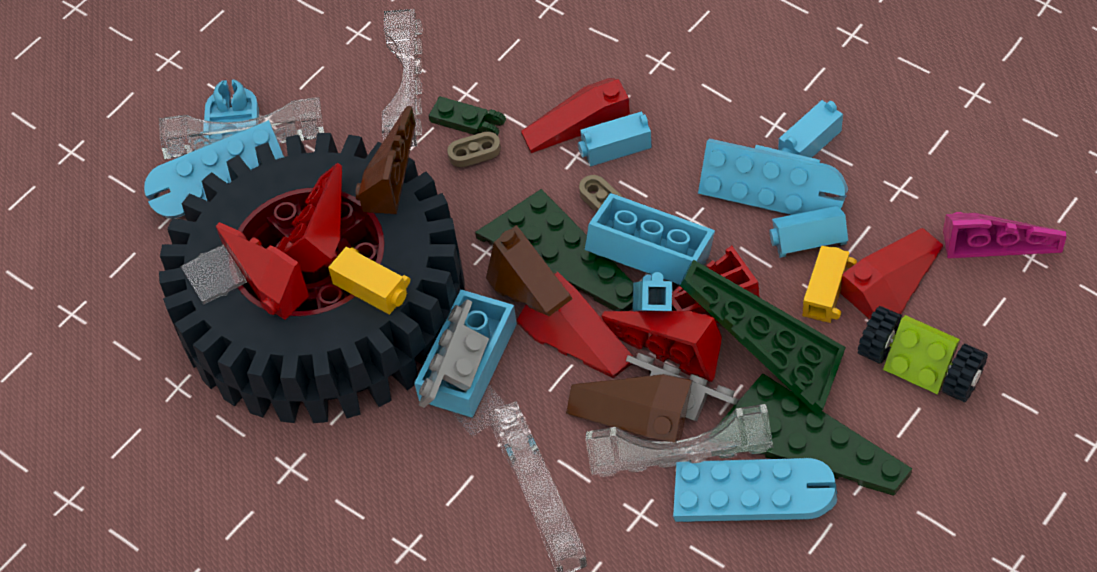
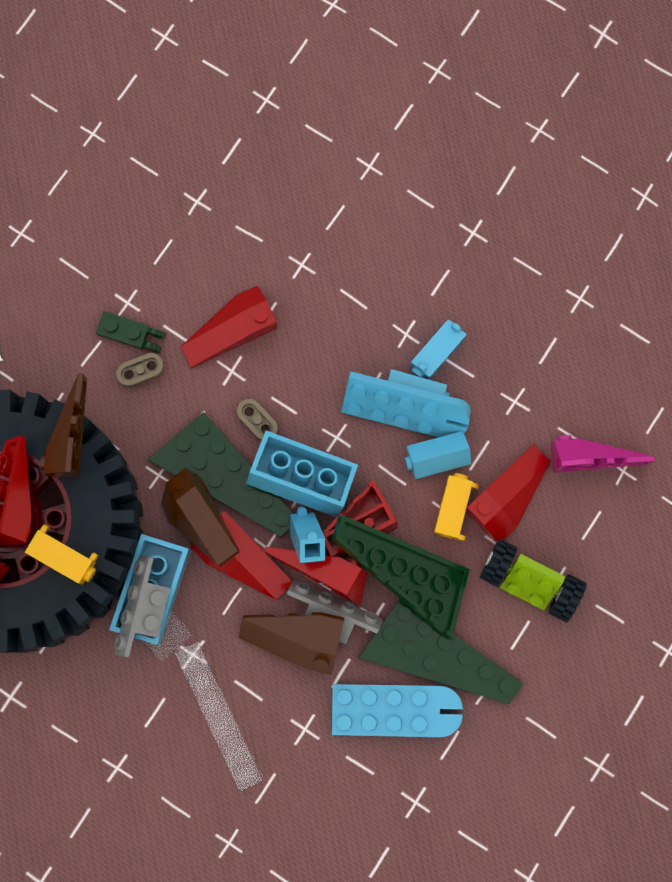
camera: 15 degrees left, 25 degrees up
clear arch [382,9,422,147] -> none
medium azure brick [578,111,652,167] -> none
clear arch [586,404,773,477] -> none

